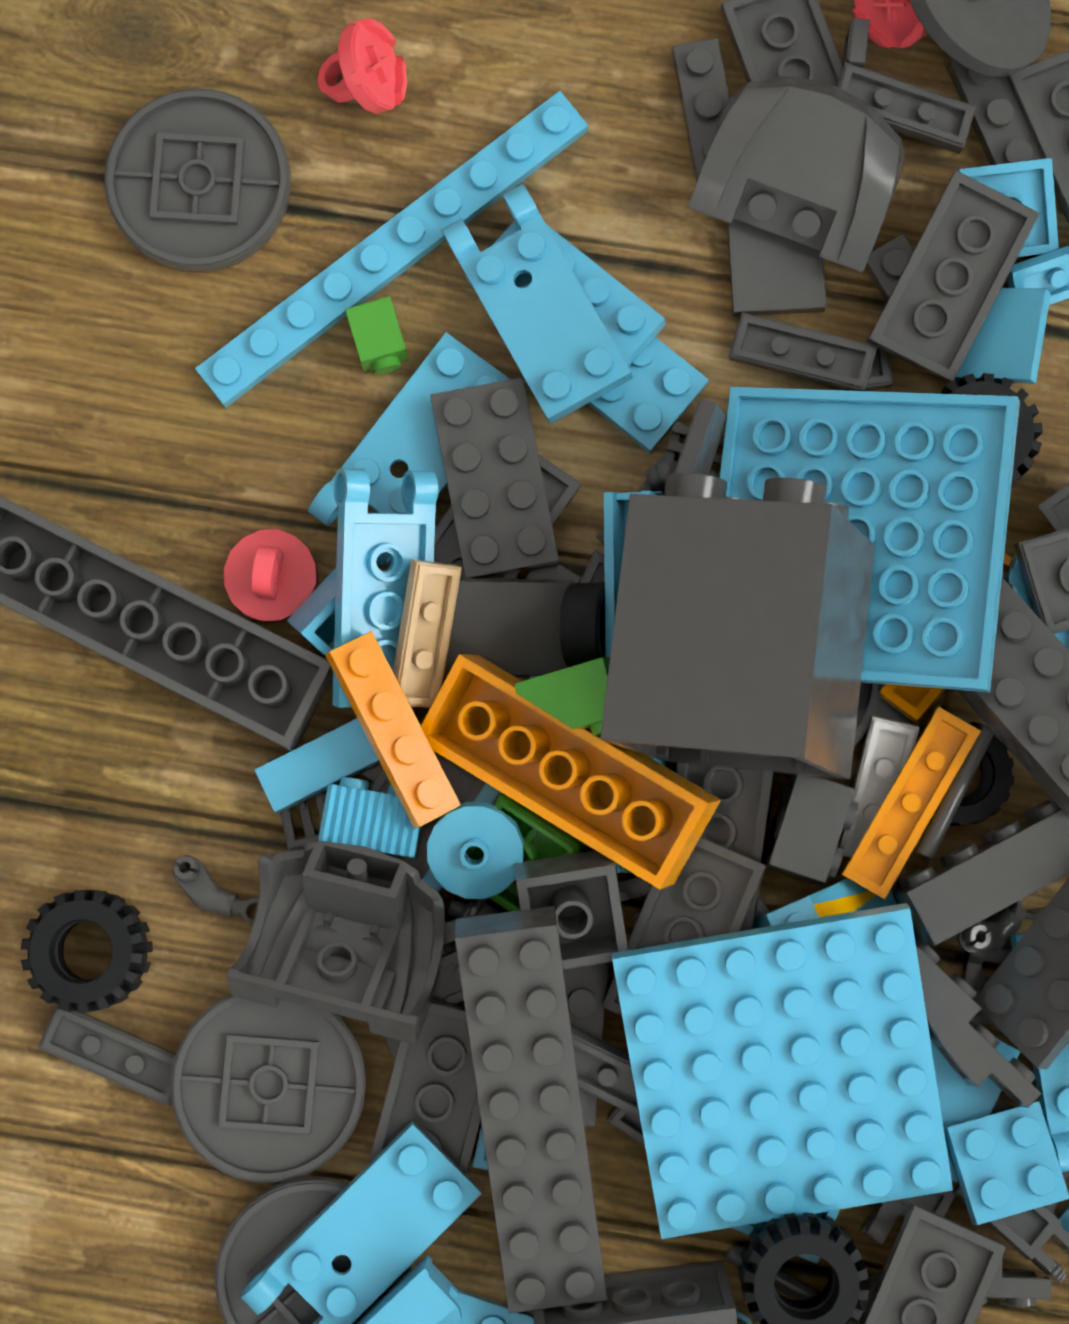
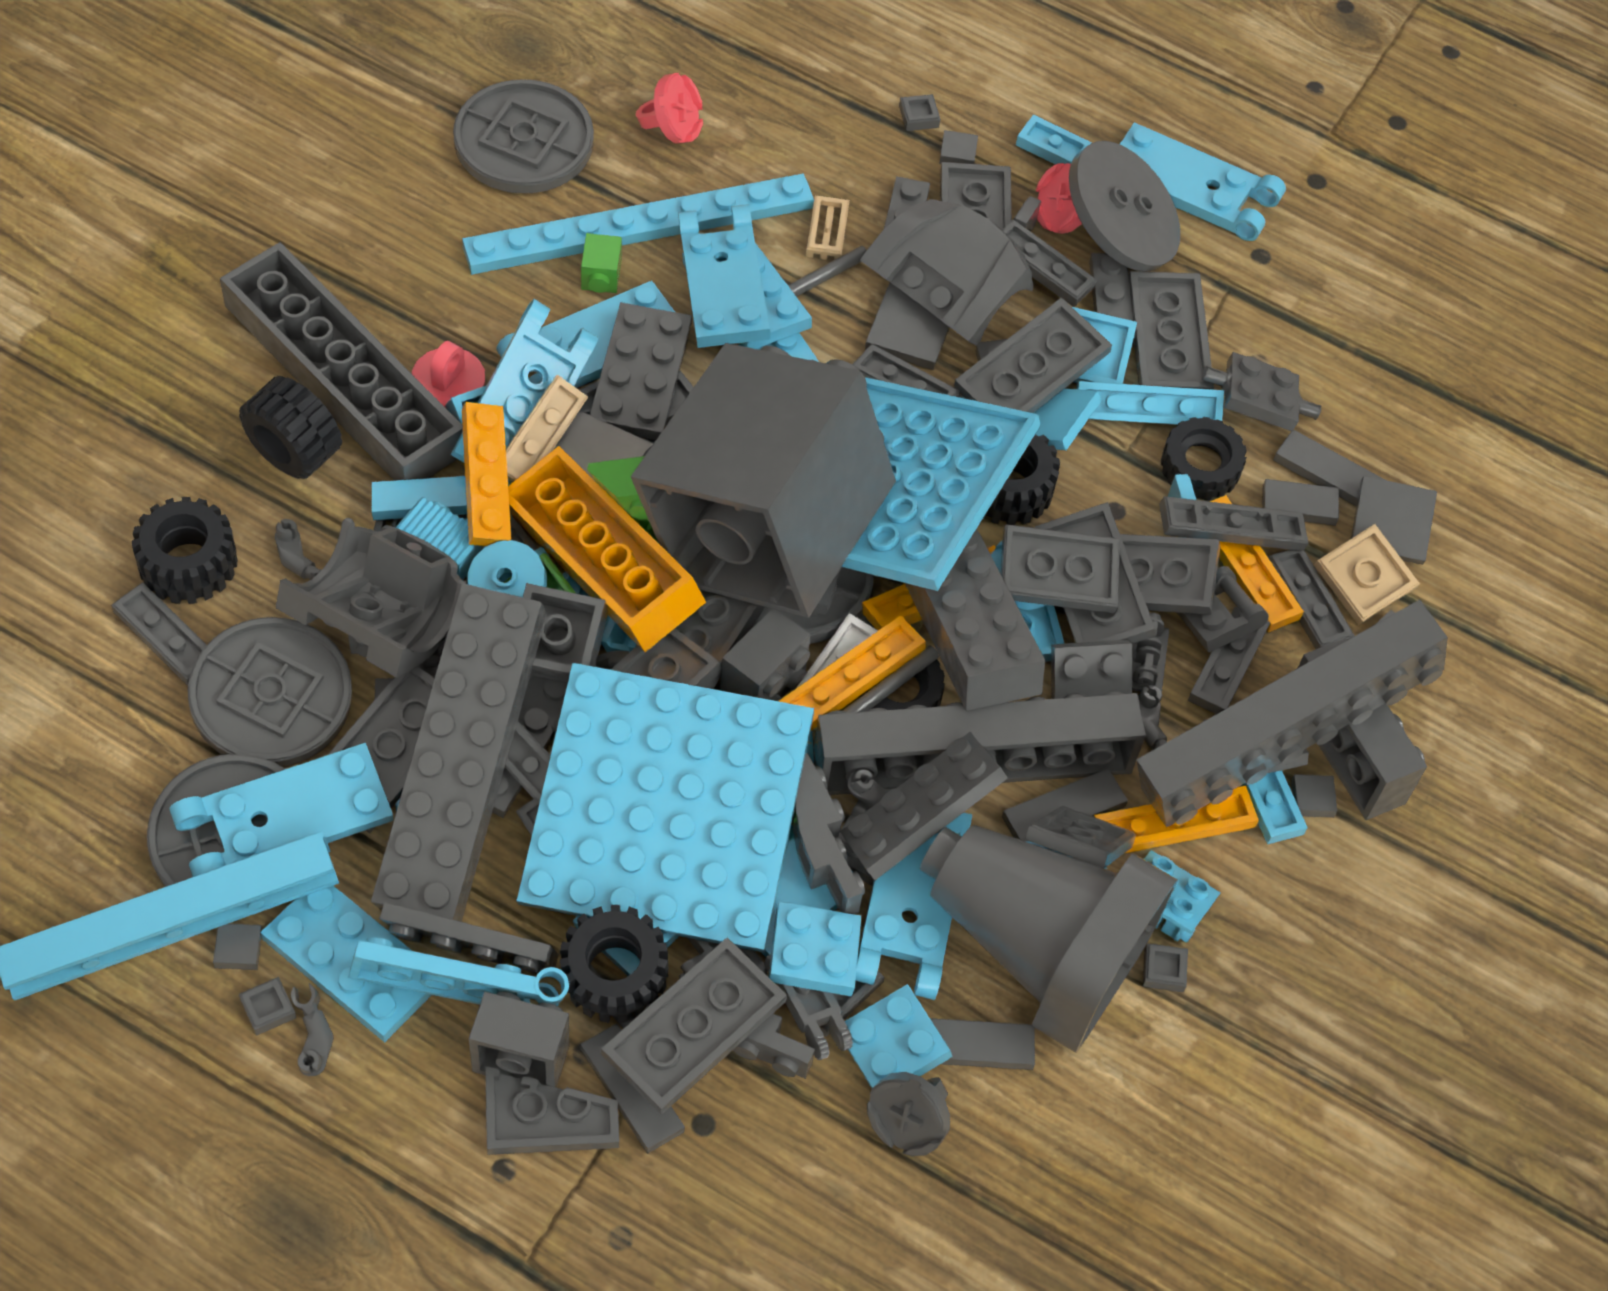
camera: 15 degrees right, 25 degrees down
none -> black tyre [239,376,342,479]
none -> dark grey bar [788,246,867,297]
none -> tan tile [806,195,850,260]

